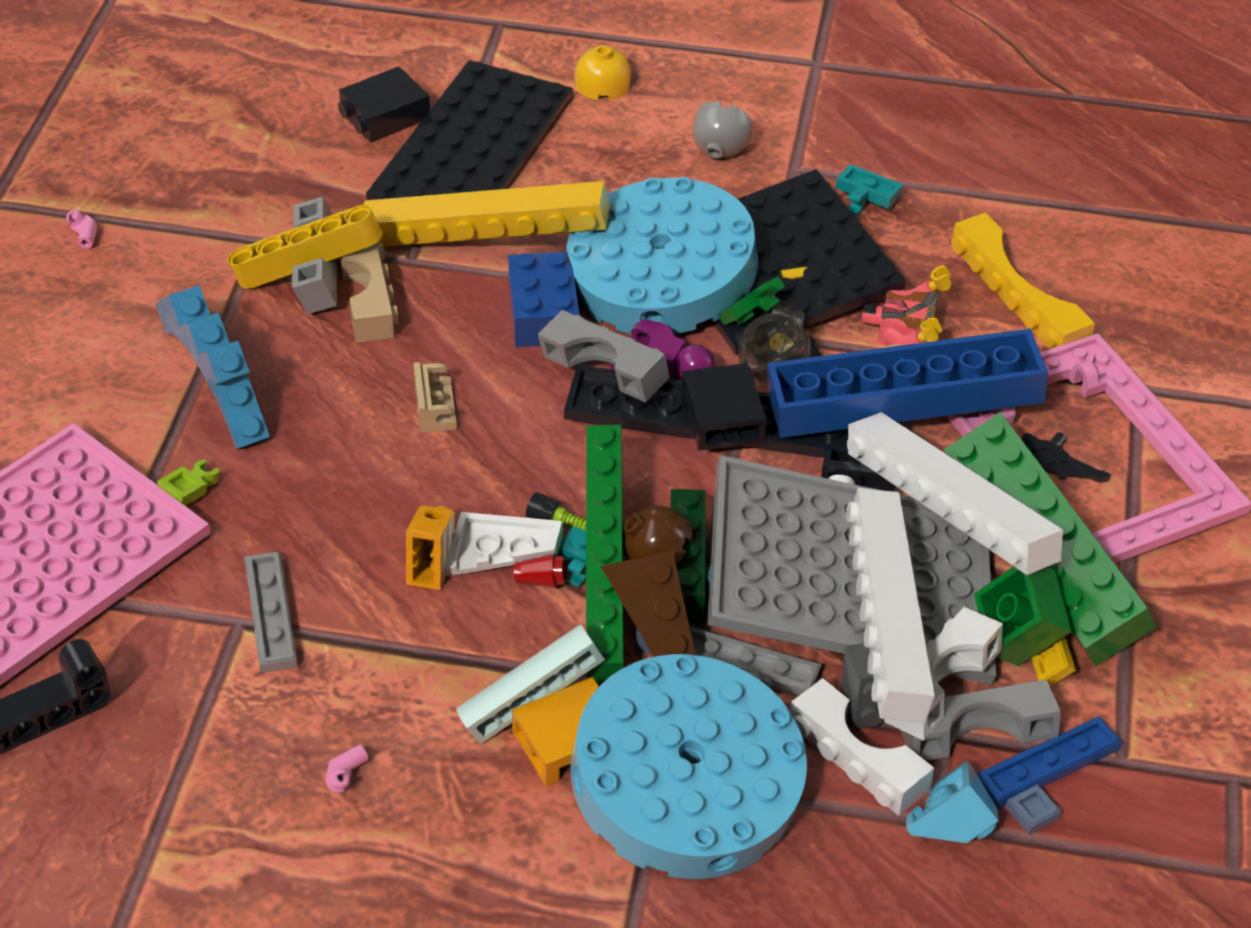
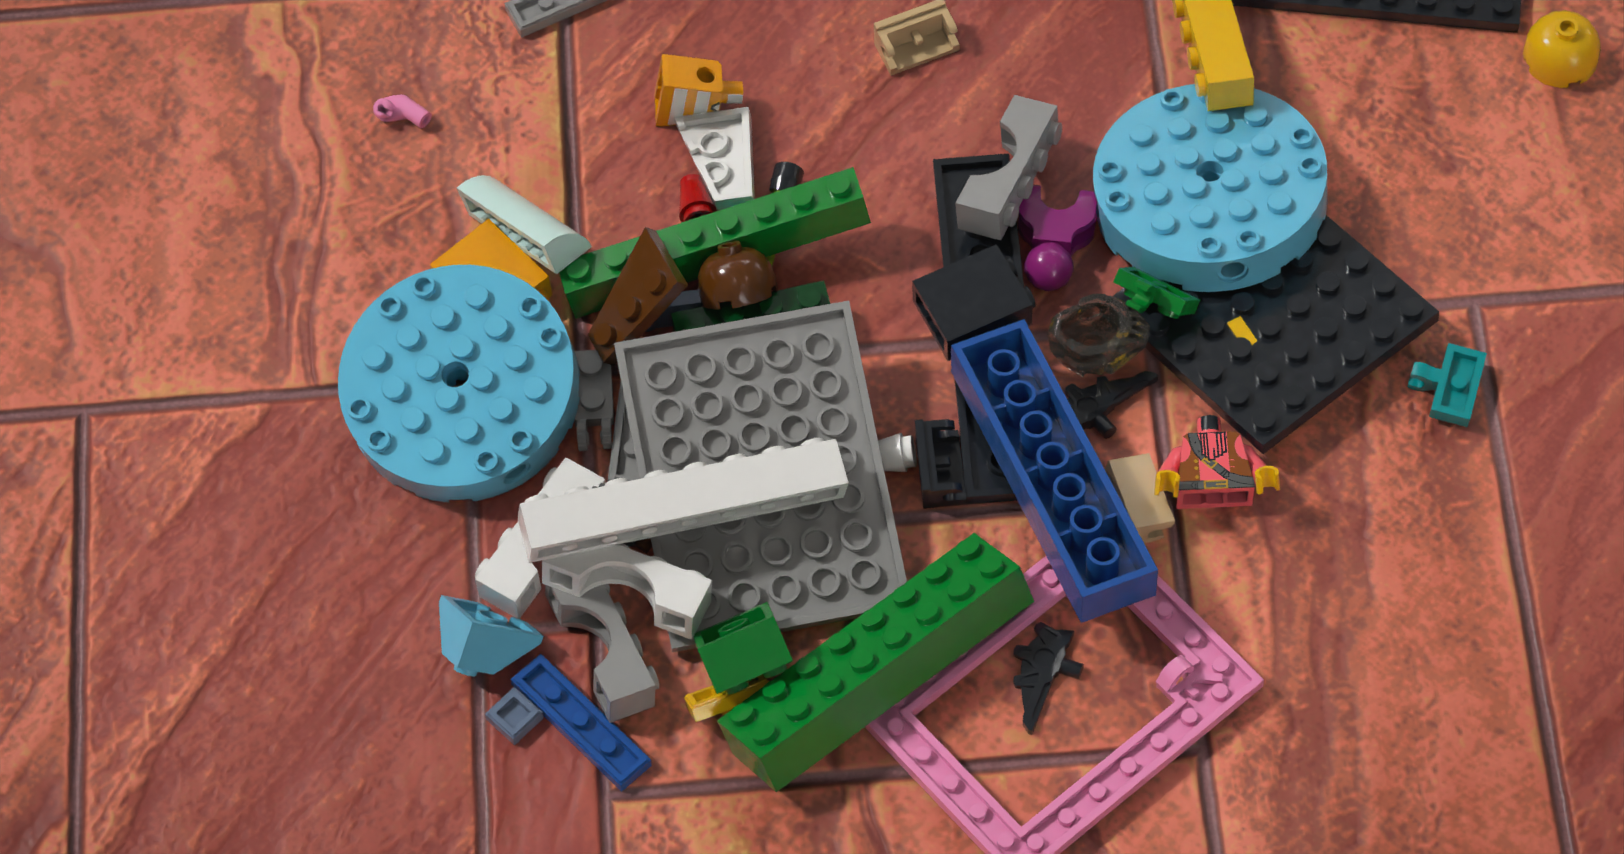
camera: 80 degrees right, 15 degrees up
blue brick [508,252,579,347] -> none
light grey cylinder [692,101,753,158] -> none
white brick [847,412,1063,575] -> none
yellow arch [951,212,1095,349] -> none

